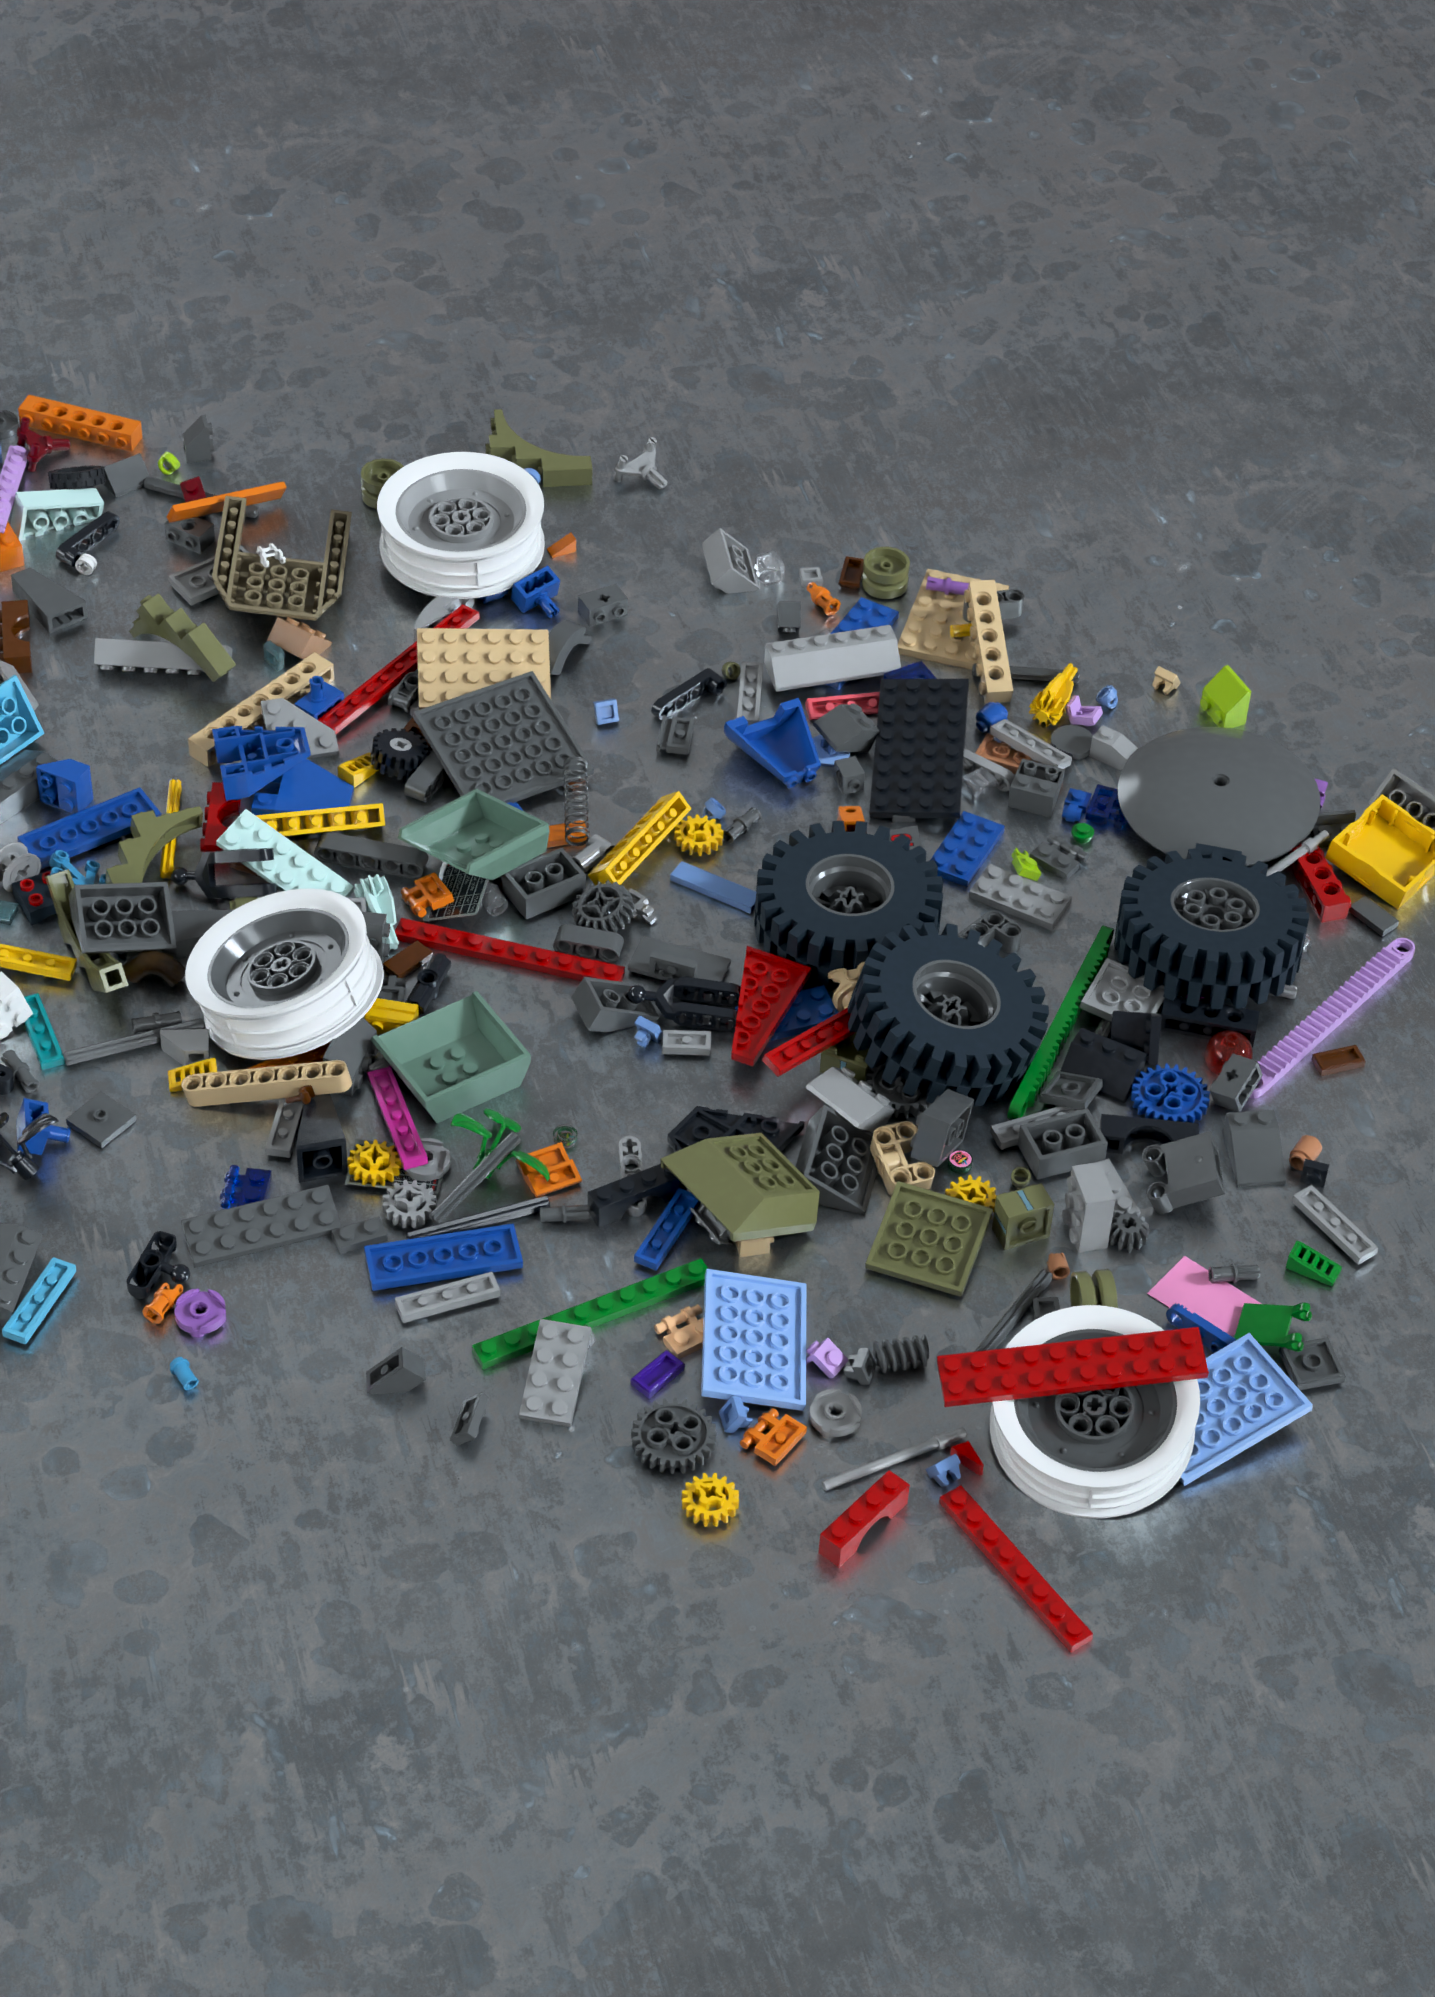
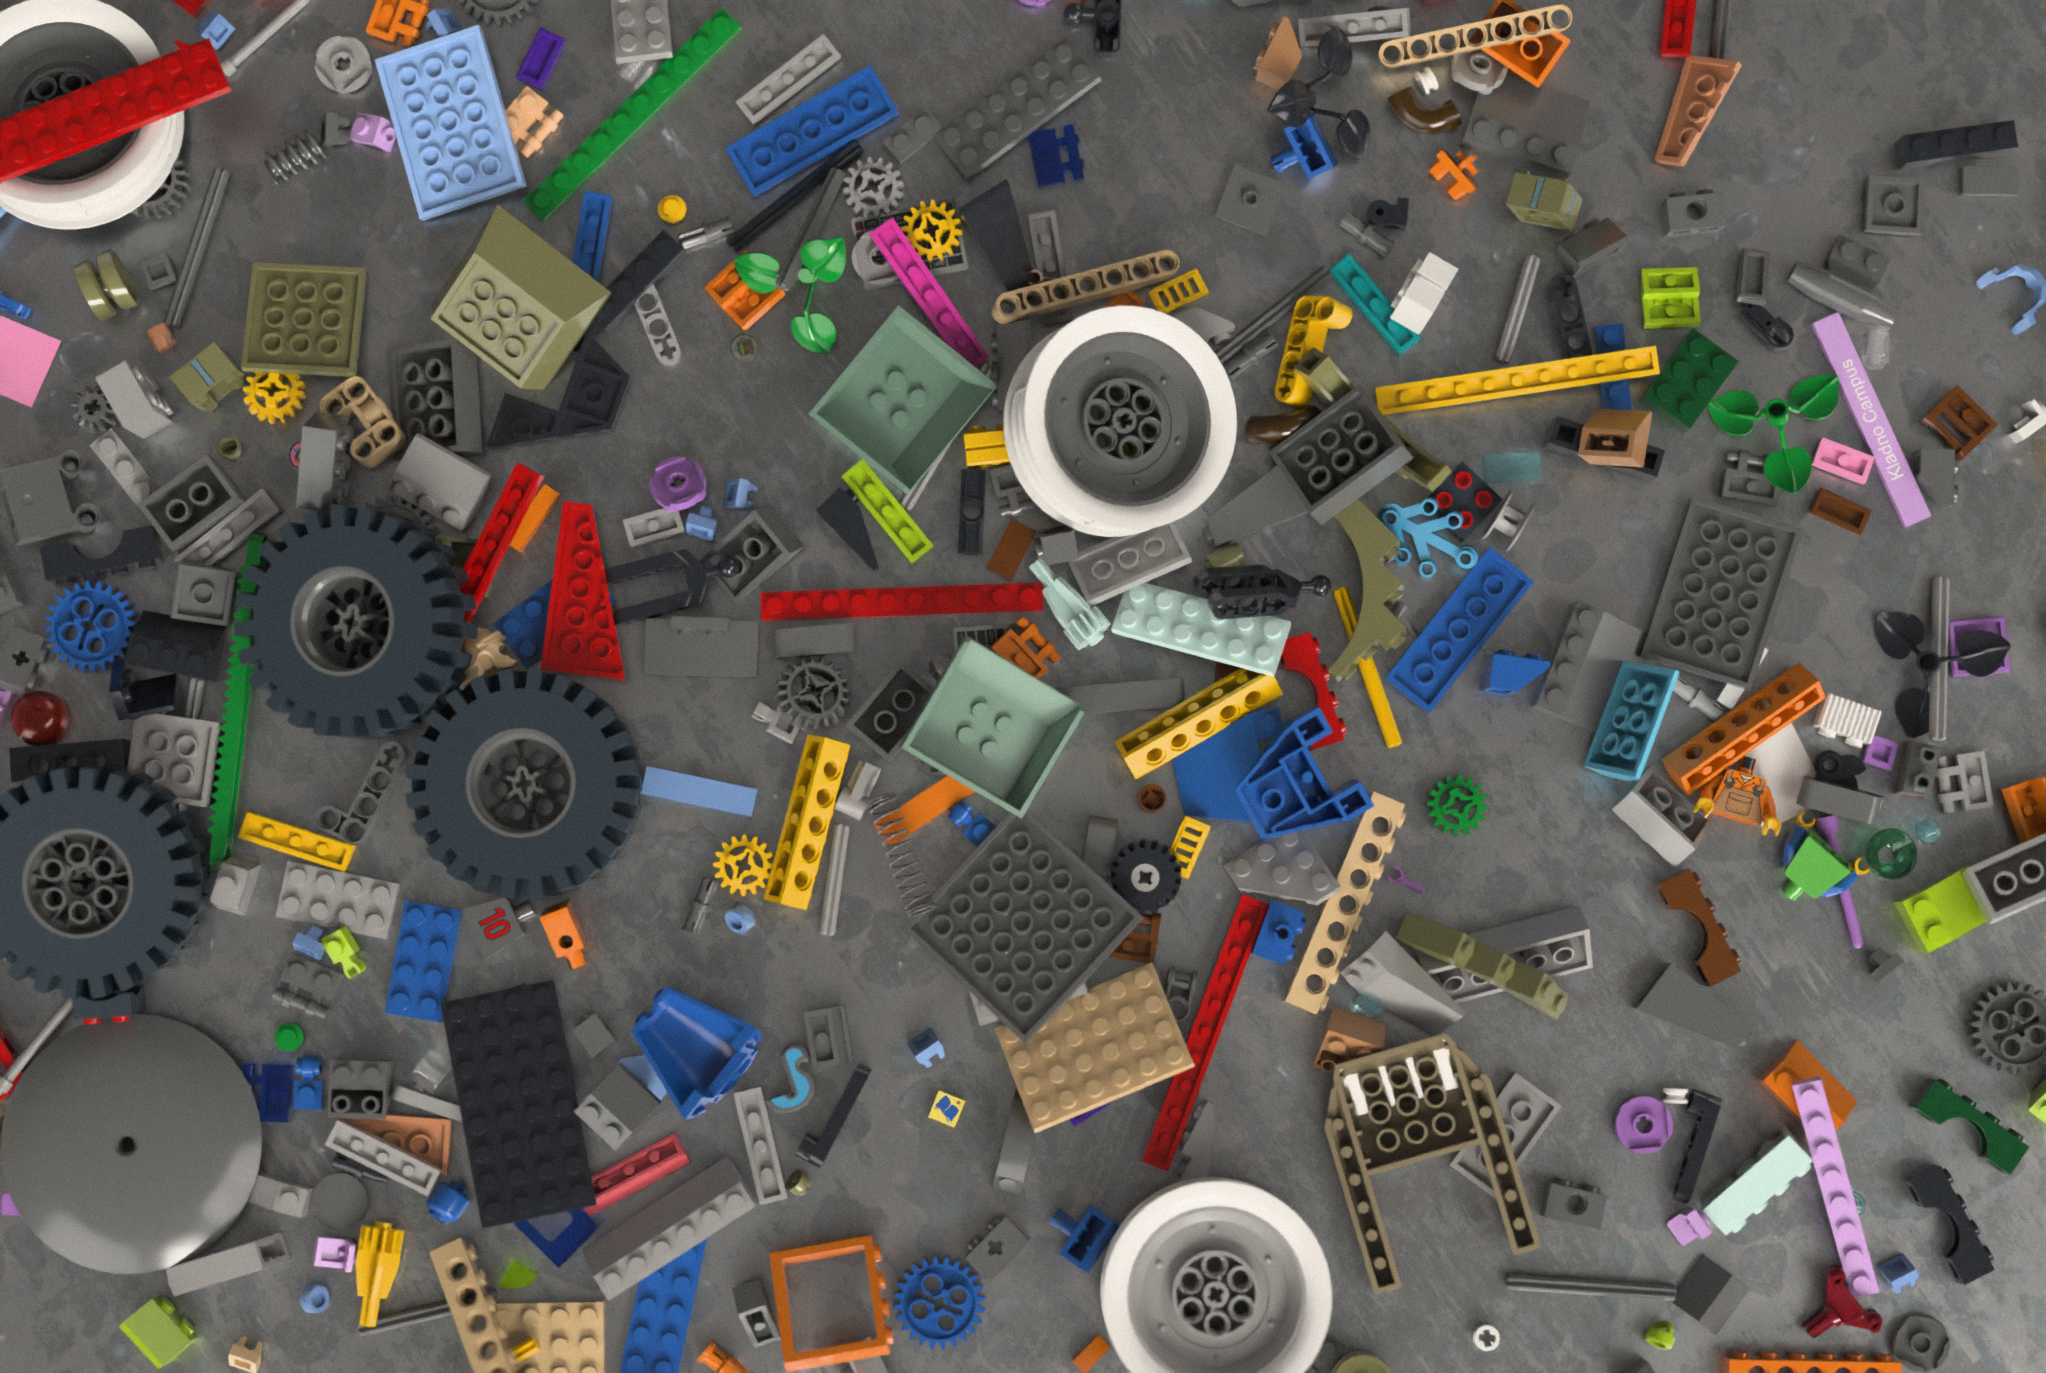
camera: 160 degrees right, 40 degrees up
black tyre [48,465,106,489] -> none
orange tile [167,482,287,523] -> none
dark red plate [180,476,210,518] -> none
white piece [256,543,286,568] -> none
none -> light grey slope [166,1232,290,1296]
none -> light grey torso [210,856,261,916]
none -> yellow tile [238,811,356,872]
none -> medium blue tile [293,925,325,962]
none -> clear neon green tile [498,1260,539,1289]
none -> orange piece [510,484,561,553]
none -> medium lavender plate [649,456,707,512]
none -> yellow plate [658,195,686,223]
none -> medium blue tile [723,478,757,509]
none -> animal [766,1043,816,1113]
none -> orange window [769,1235,894,1372]
none -> black slope [816,487,879,574]
none -> light grey axle [820,823,850,936]
none -> lime plate [841,459,934,564]
none -> blue gear [893,1255,986,1350]
none -> light yellow tile [928,1090,965,1128]
none -> reddish brown wheel [1137,784,1166,813]
none -> medium nougat slope [1254,16,1302,91]
none -> yellow beam [1275,296,1352,409]
none -> light grey slope [1340,931,1466,1036]
none -> medium lavender hand [1387,866,1424,894]
none -> green gear [1426,775,1489,836]
none -> white bush [1472,1324,1500,1351]
none -> medium lavender plate [1614,1096,1673,1154]
none -> lavender bracket [1666,1207,1712,1246]

